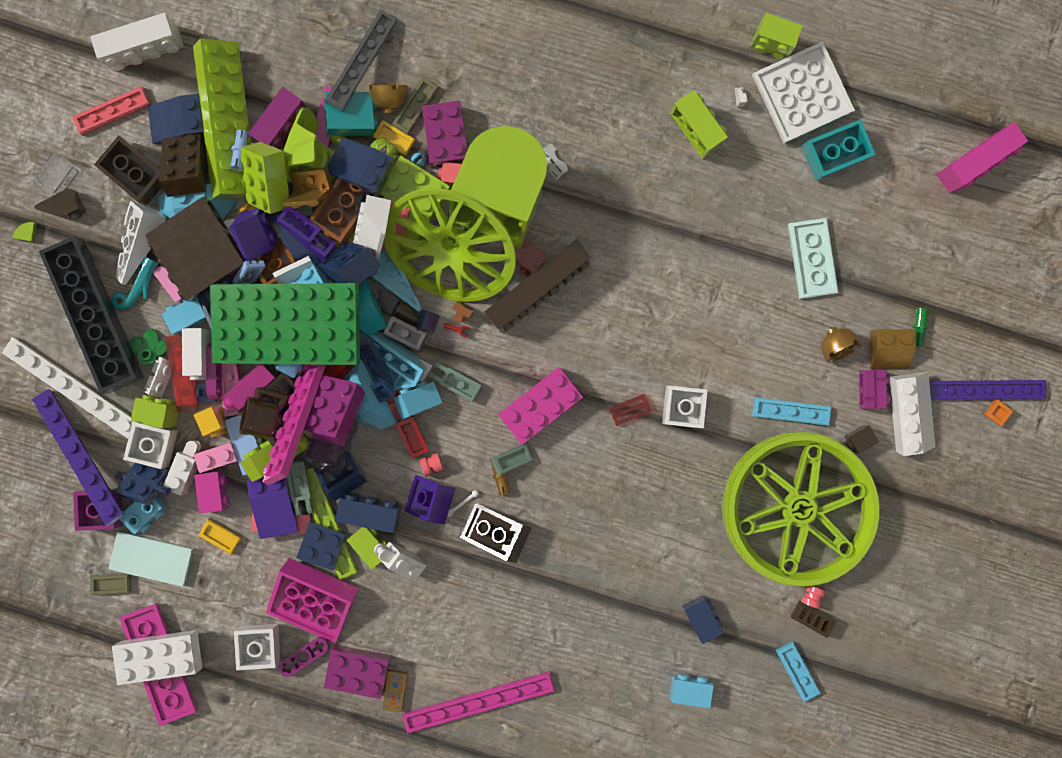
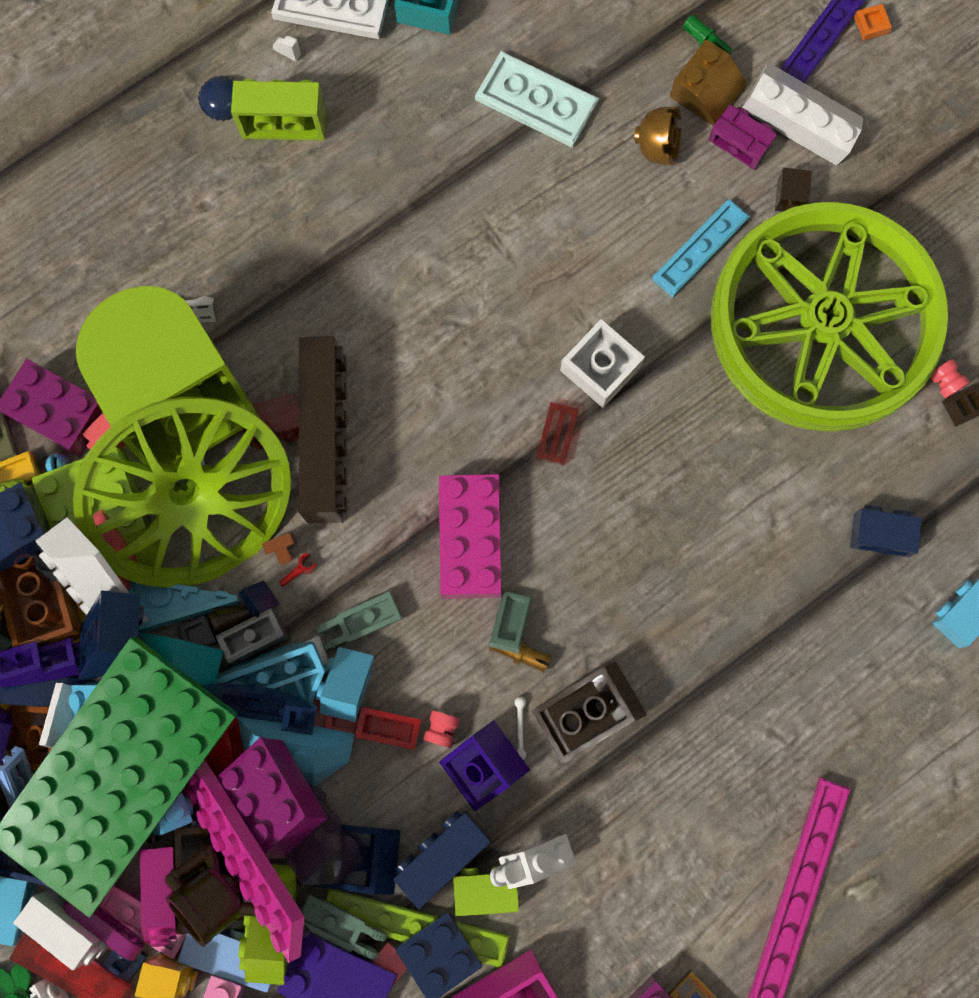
camera: 50 degrees left, 10 degrees down
none -> dark blue hat [198,75,237,121]

